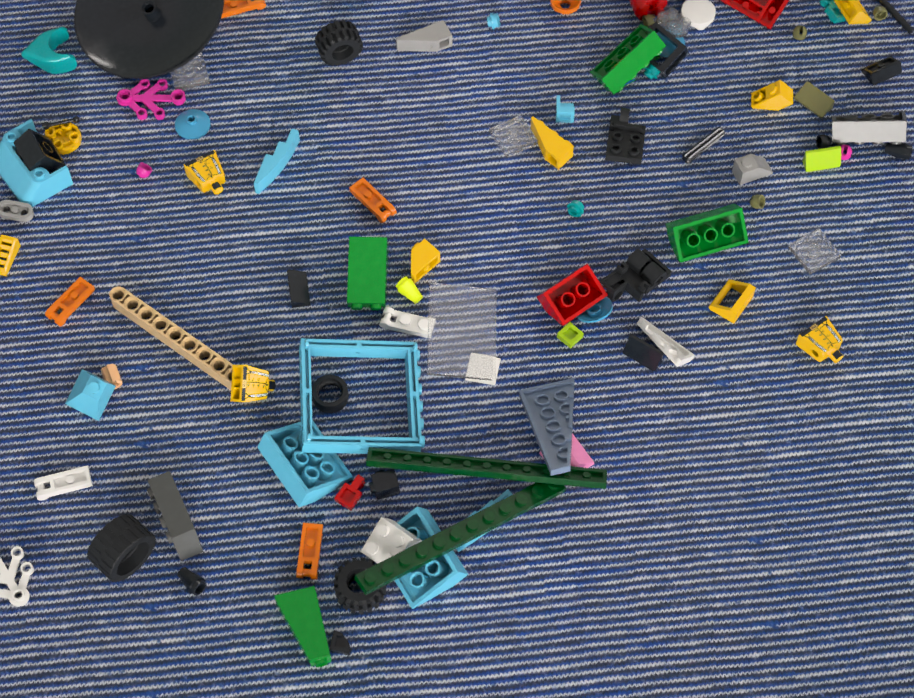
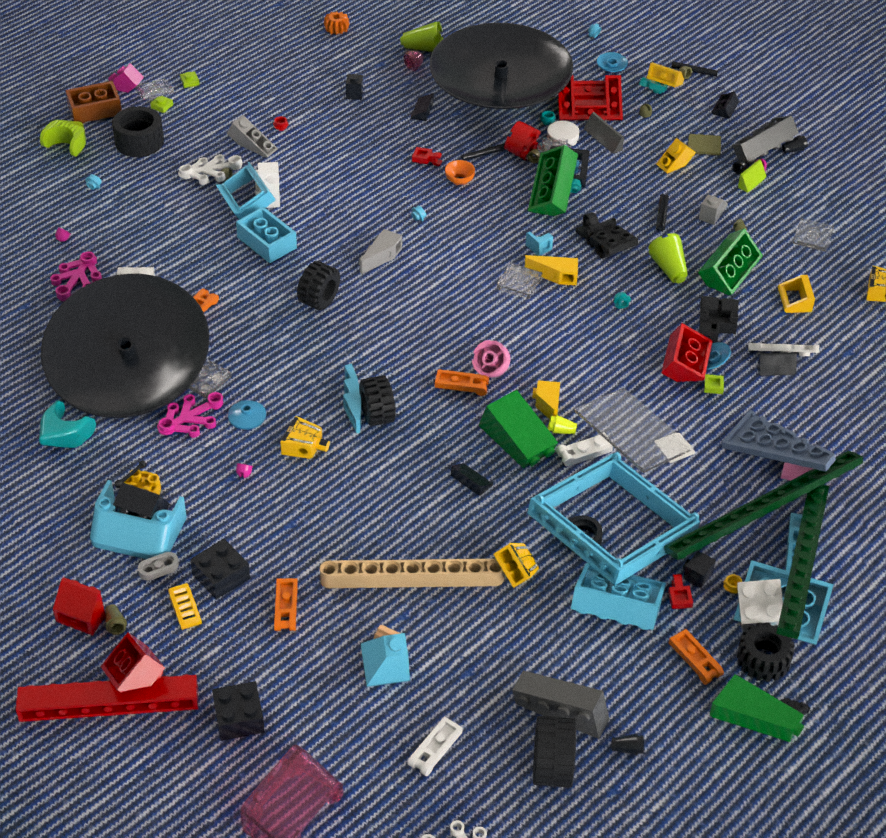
camera: 40 degrees left, 15 degrees down
none -> black brick [190,539,250,600]
none -> black tyre [359,375,396,426]
none -> bright pink cylinder [472,340,510,378]
none -> dark grey slope [584,112,624,154]
none -> lime cone [648,233,688,283]
none -> yellow plate [723,574,742,594]

